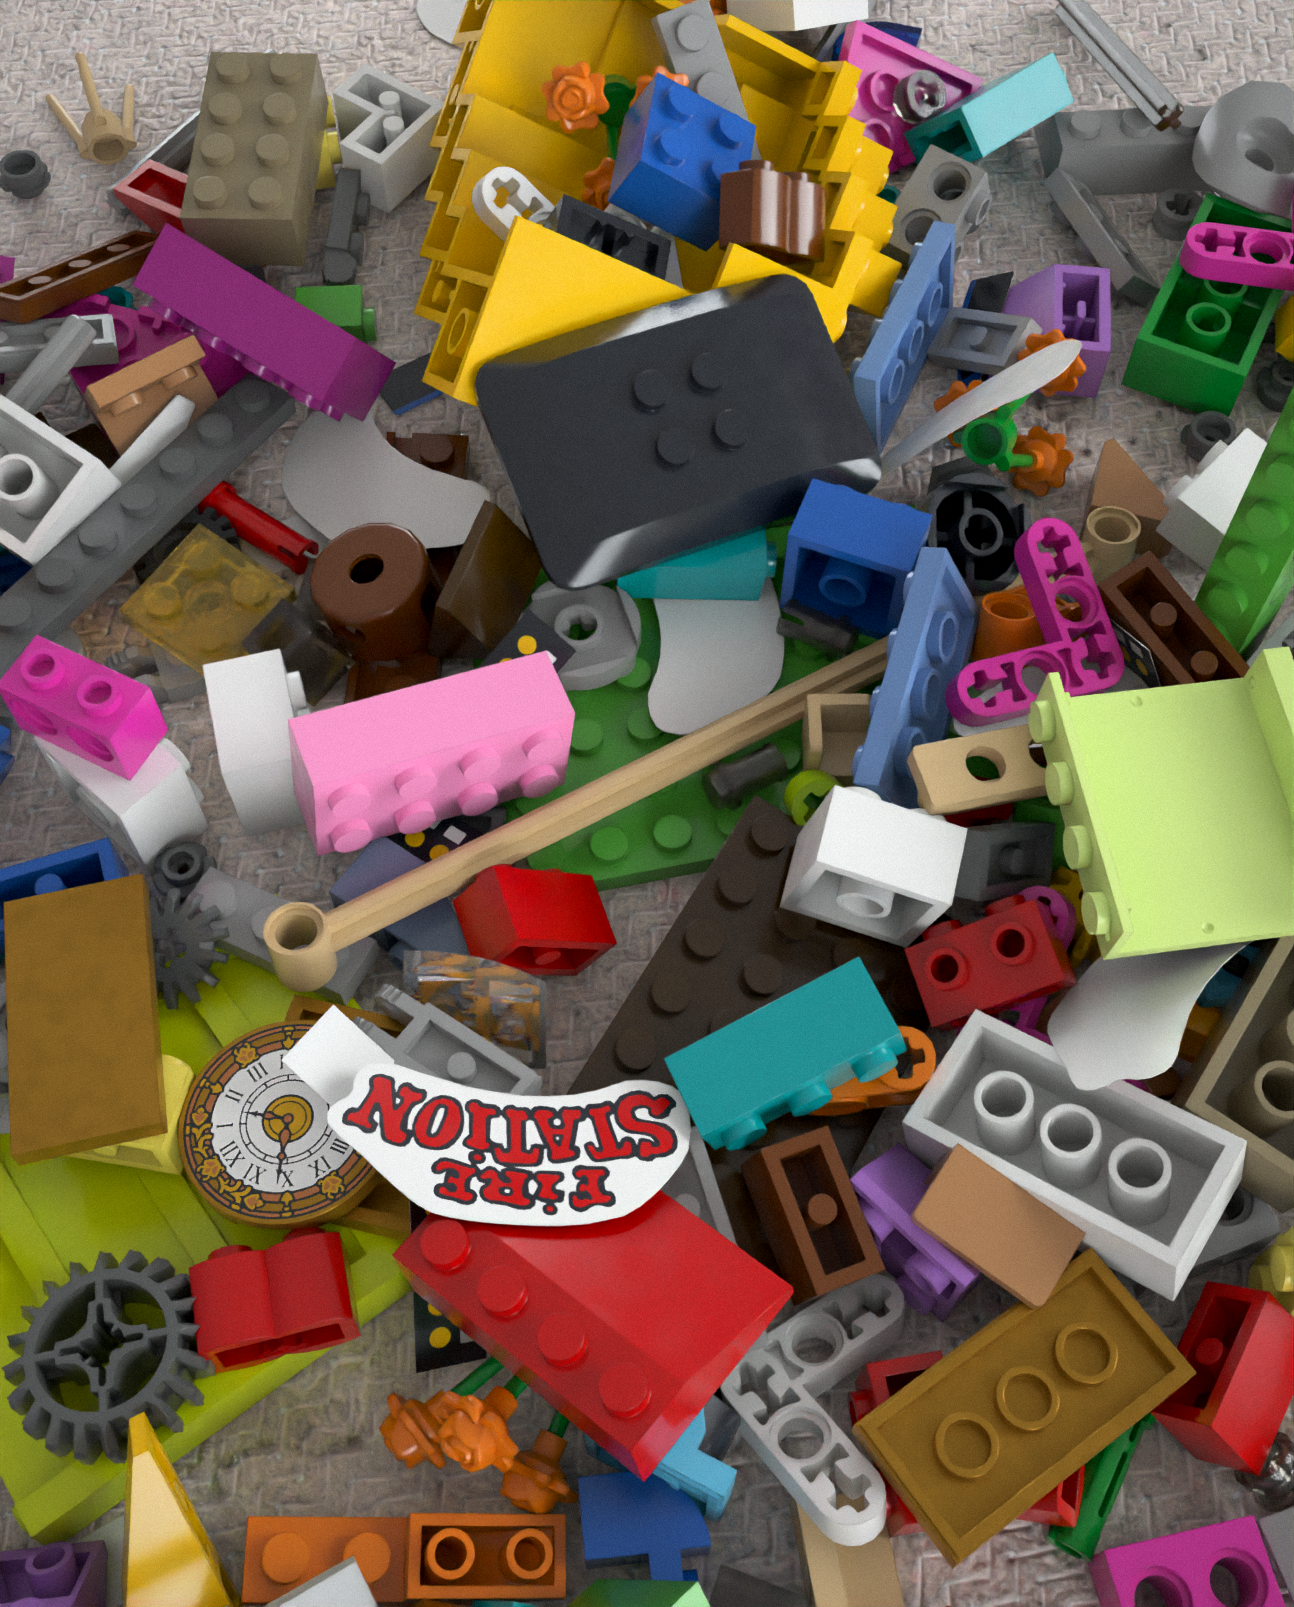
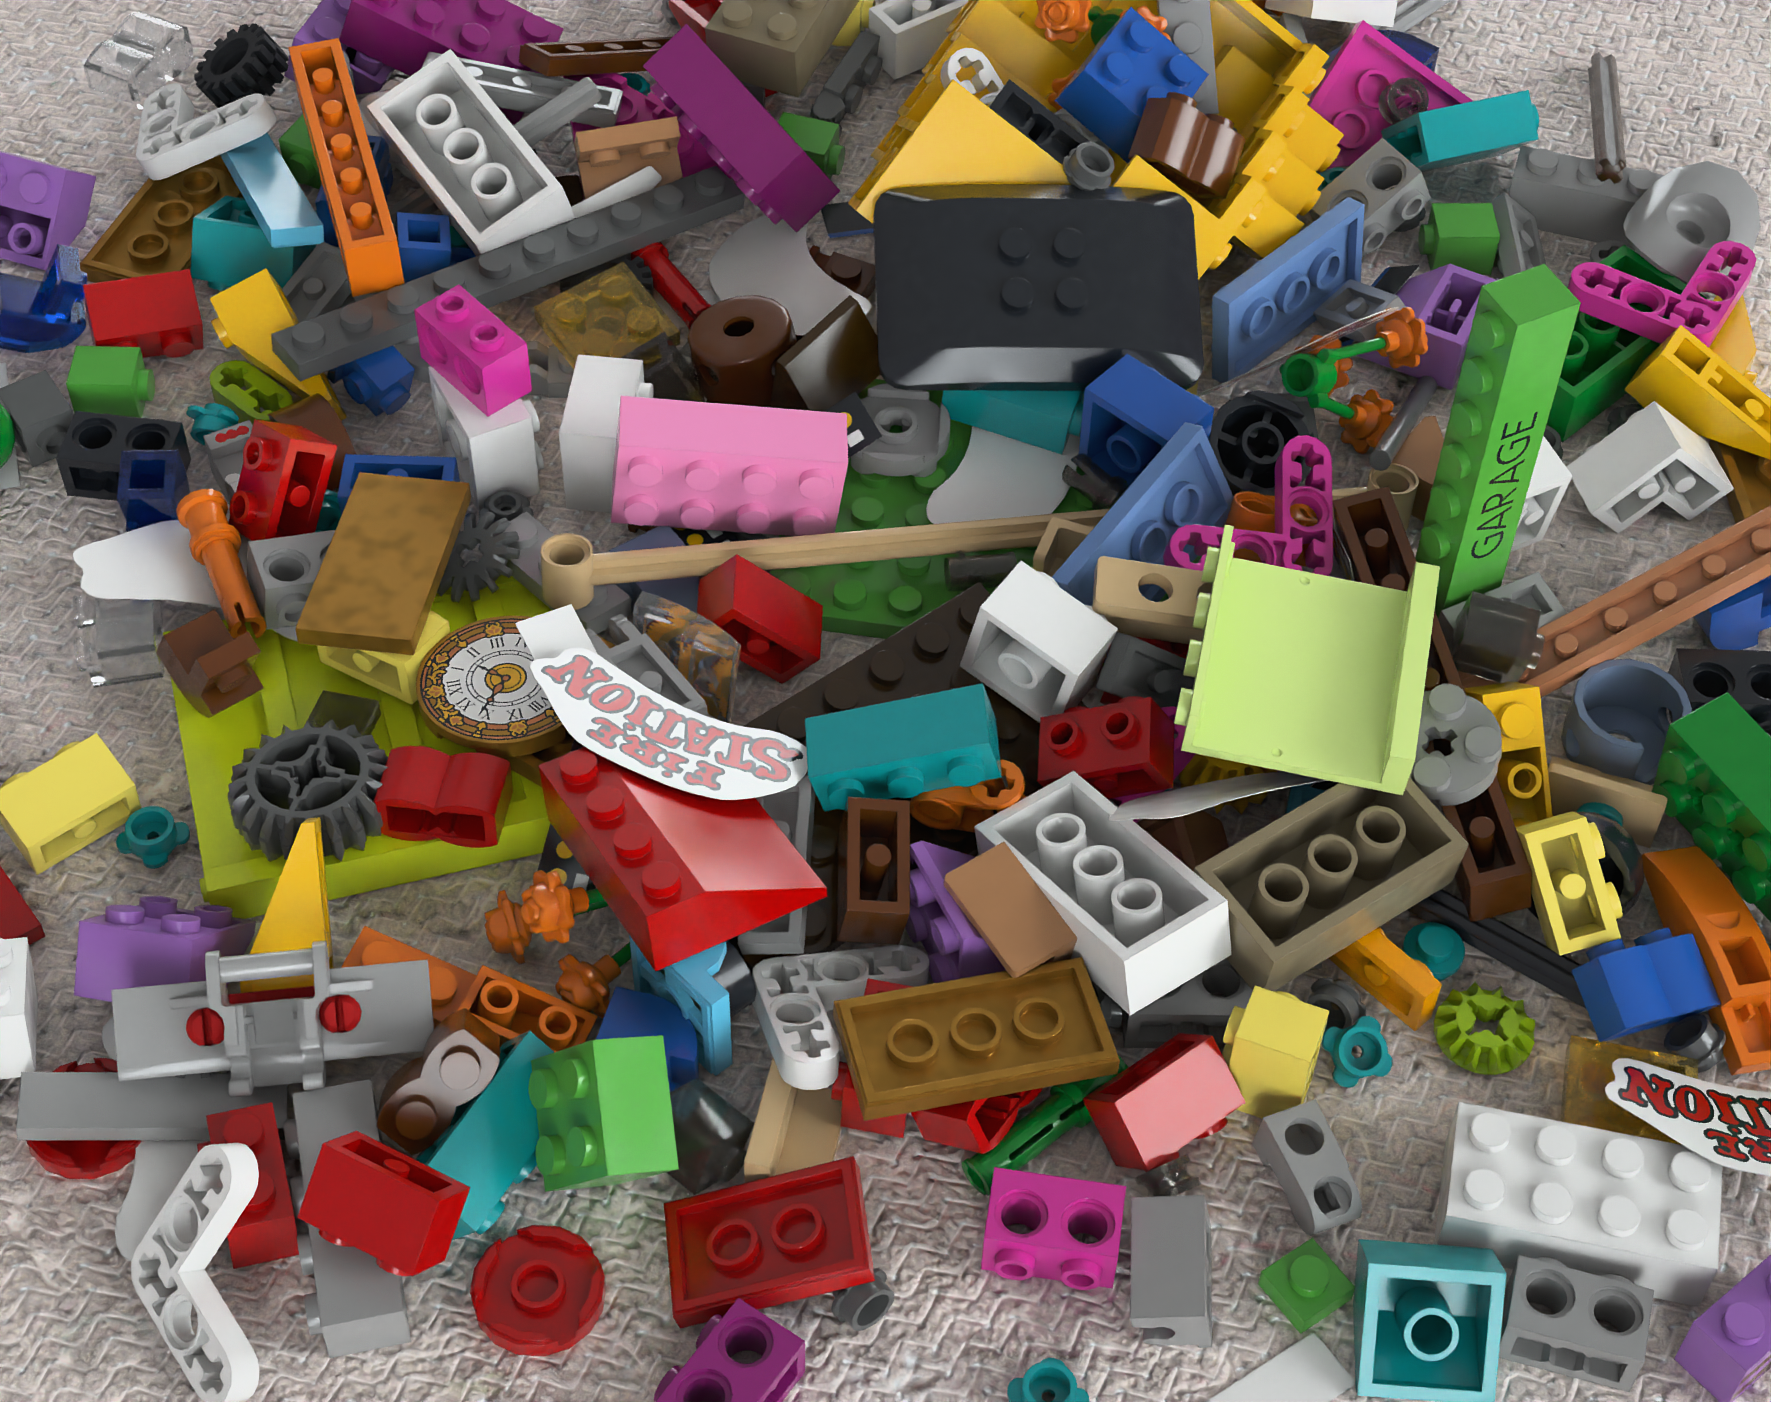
camera: 20 degrees right, 10 degrees down
none -> clear smoke tile [308,690,381,736]
none -> dark grey plate [1063,142,1114,191]
none -> dark grey bar [1369,376,1437,471]
none -> bright green brick [1418,203,1500,275]

